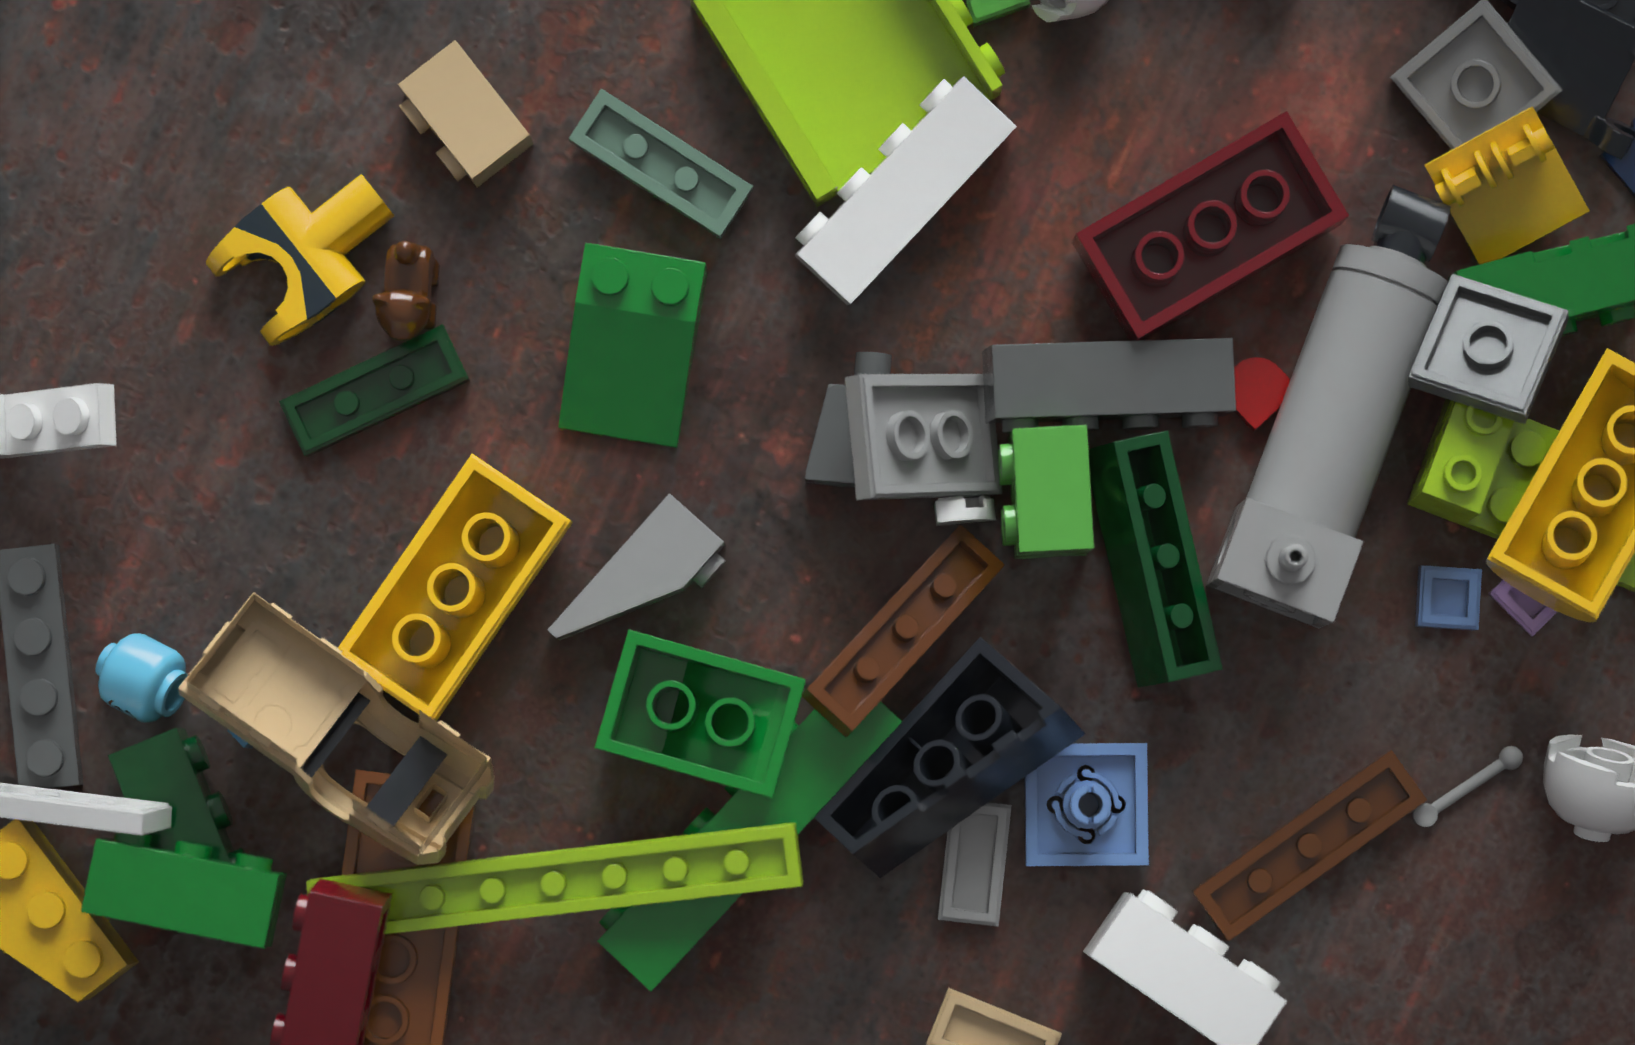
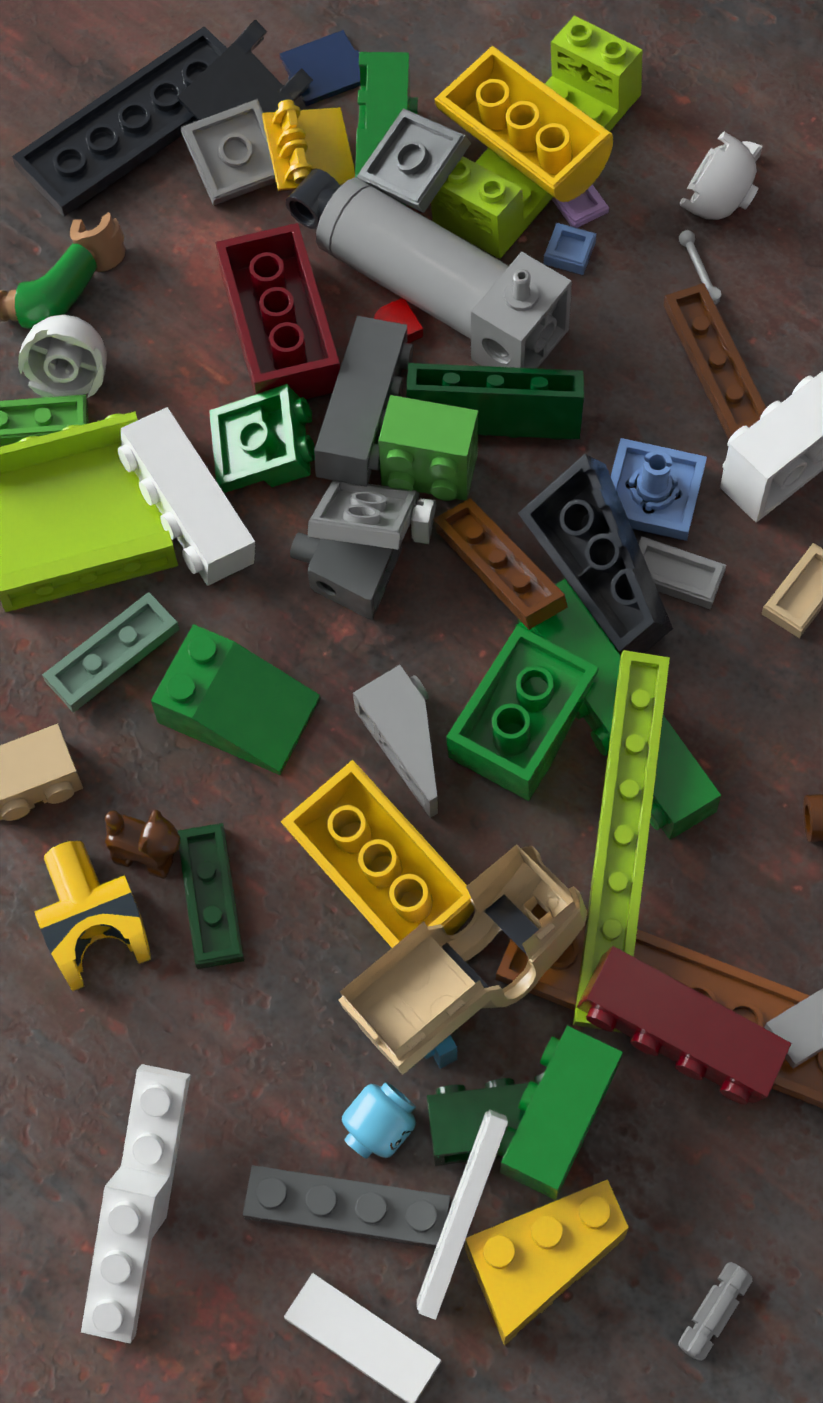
camera: 75 degrees left, 20 degrees down
none -> green plate [209,384,315,493]

